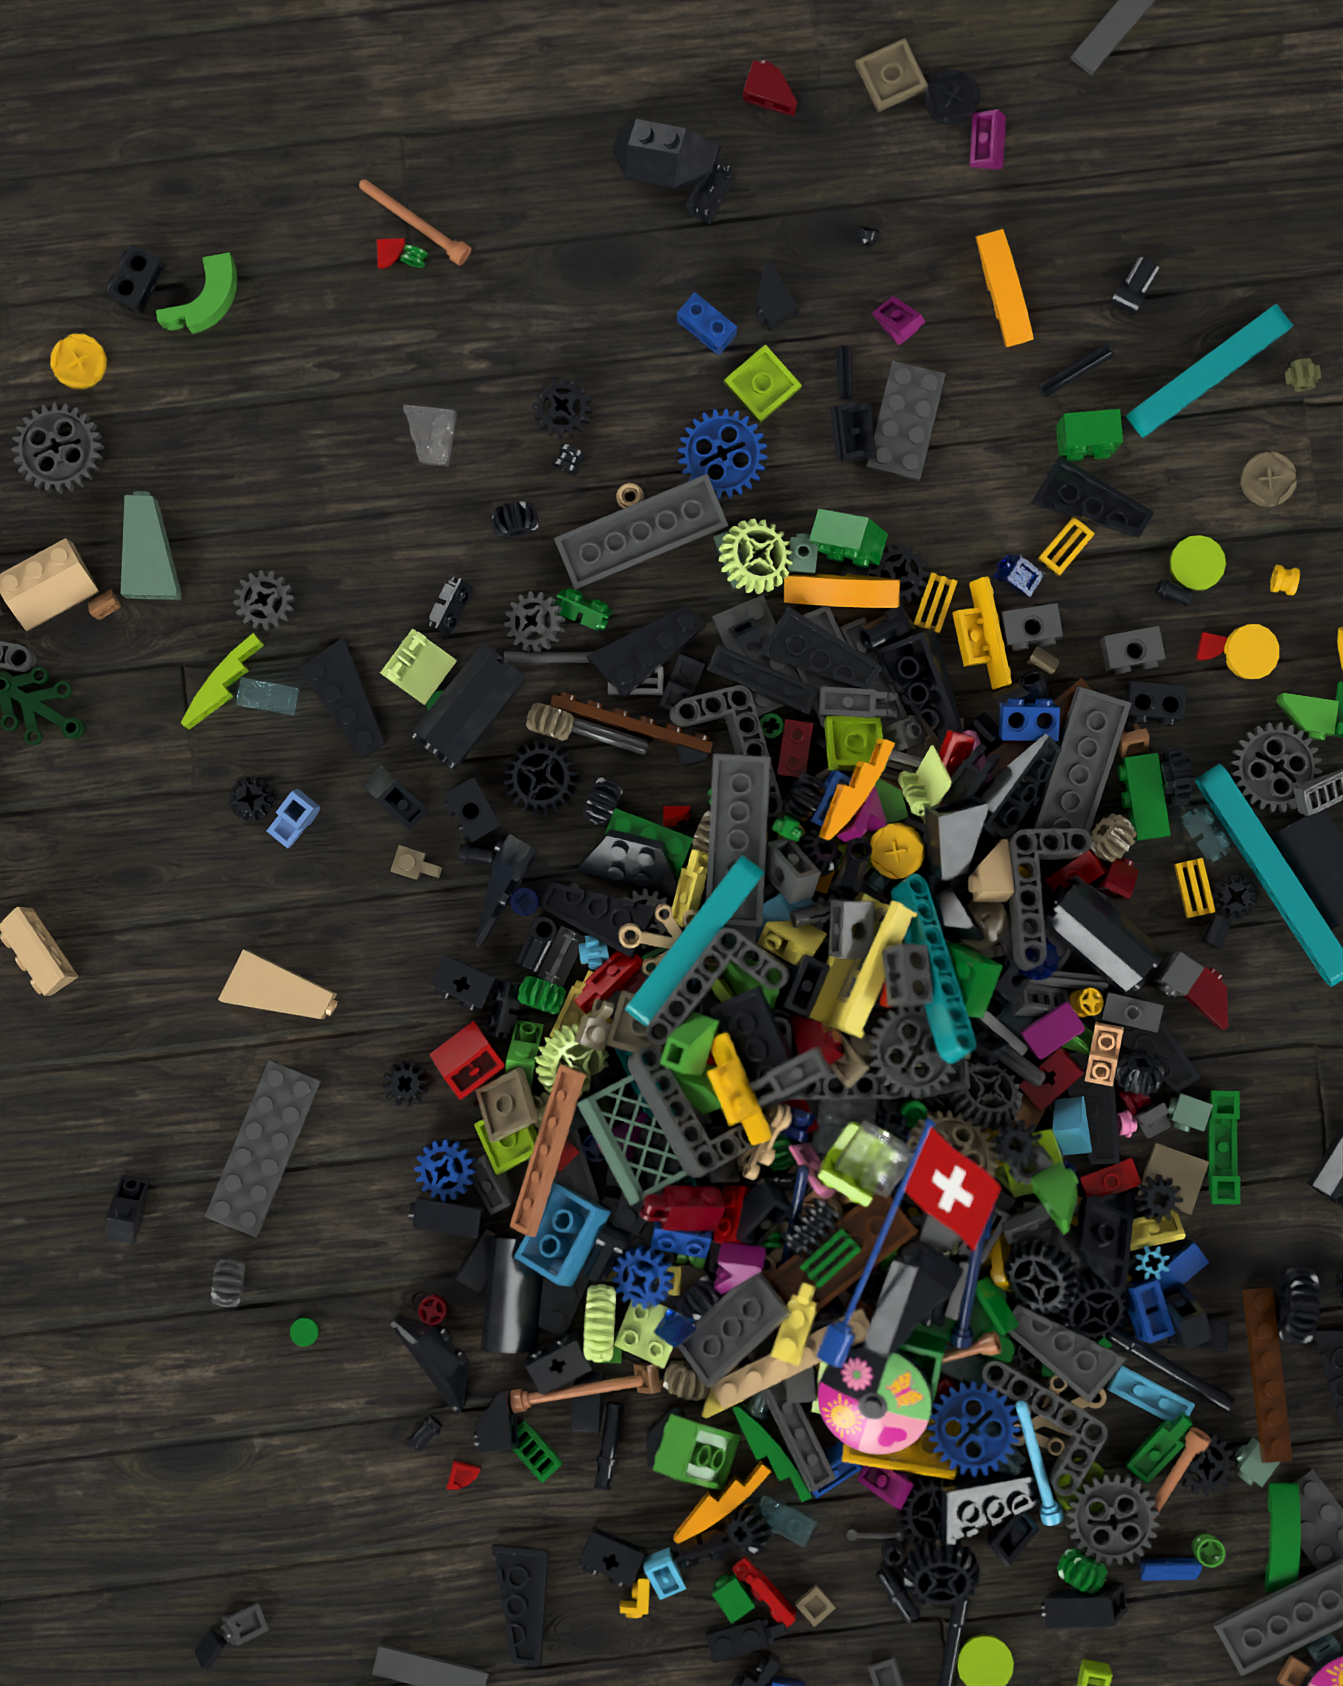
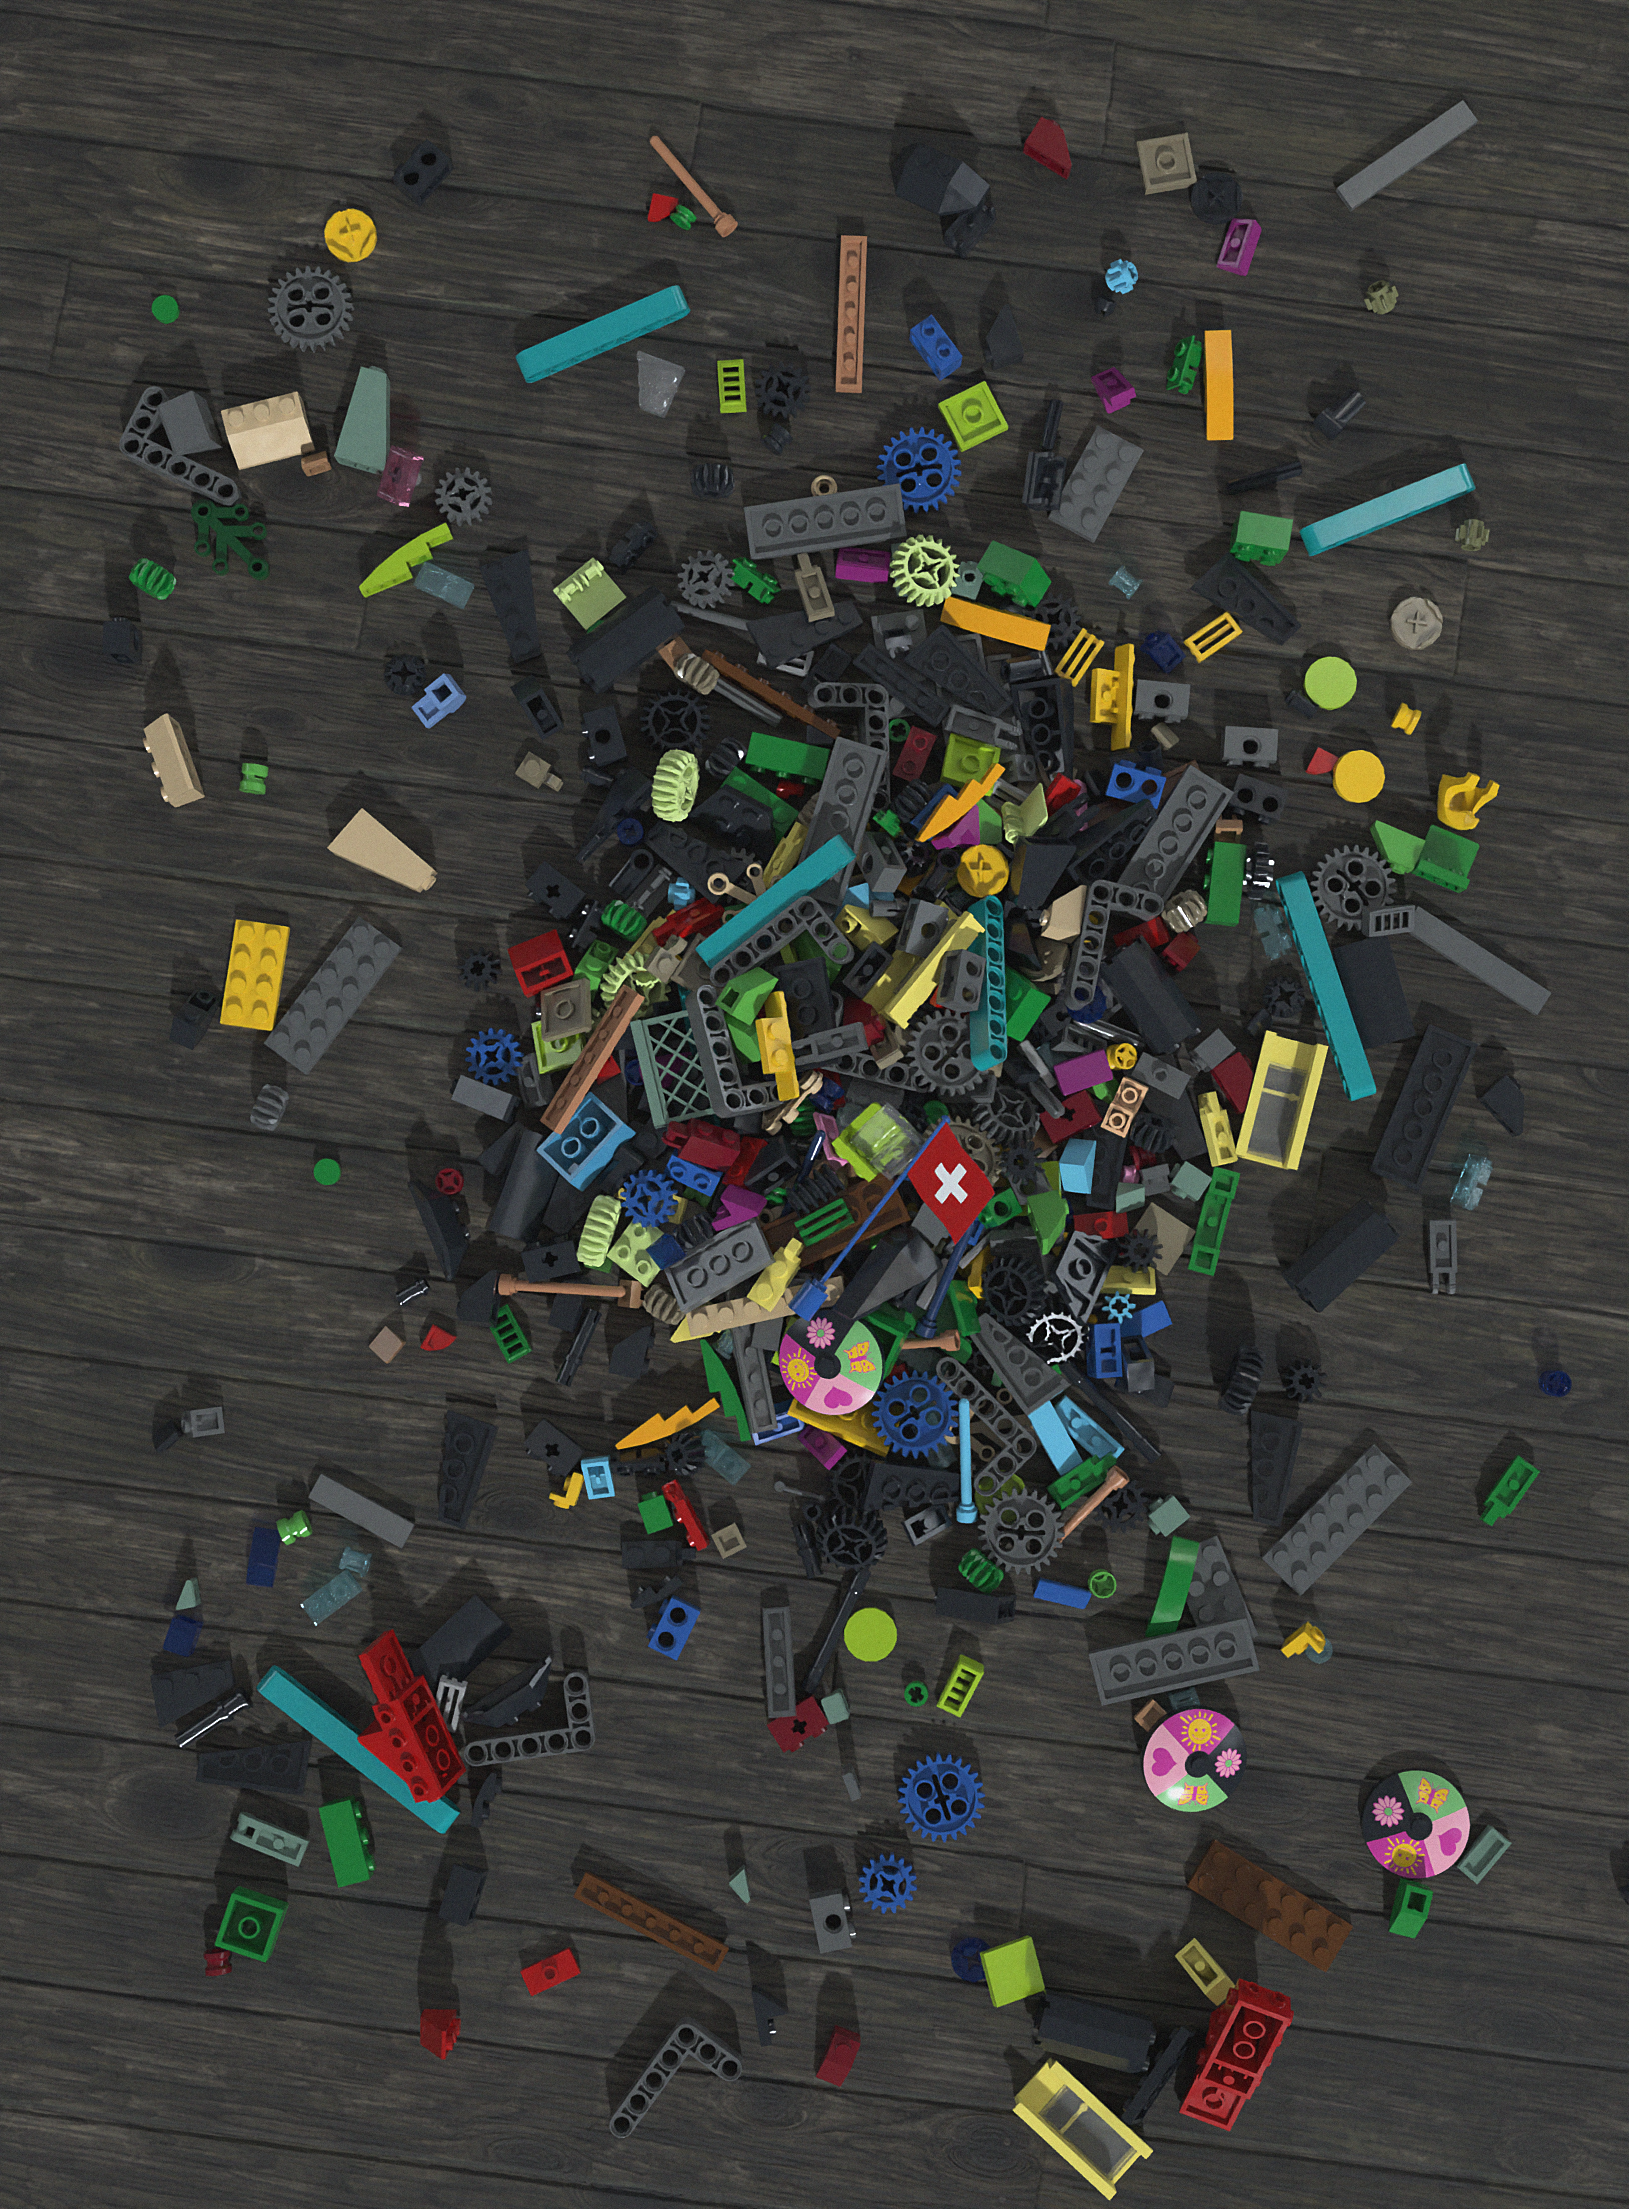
camera: 10 degrees right, 0 degrees up
bright green arch [156,252,237,334] -> none
bright green slope [653,1414,741,1491] -> none
yellow tile [1174,858,1216,918] -> none
reddish brown plate [1242,1288,1293,1463] -> none
none -> yellow plate [220,919,290,1031]
none -> bright green wheel [239,763,269,795]
none -> medium nougat slope [368,1326,406,1364]
none -> clear pink piece [376,445,424,507]
none -> teal beam [515,285,690,383]
none -> yellowish green gear [651,750,700,822]
none -> medium nougat tile [658,636,693,673]
none -> lime slope [717,359,747,413]
none -> green brick [745,732,830,787]
none -> dark tan hinge [794,552,834,622]
none -> magenta slope [835,547,891,584]
none -> nougat plate [836,235,867,393]
none -> green brick [978,1188,1023,1229]
none -> medium azure tile [1027,1401,1083,1476]
none -> medium azure gear [1105,259,1138,294]
none -> clear light blue bush [1108,565,1143,600]
none -> sand green slope [1116,1182,1145,1214]
none -> green hinge [1166,335,1203,394]
none -> light yellow hinge [1198,1091,1238,1167]
none -> piece [1234,1030,1328,1170]
none -> olive gear [1364,280,1399,314]

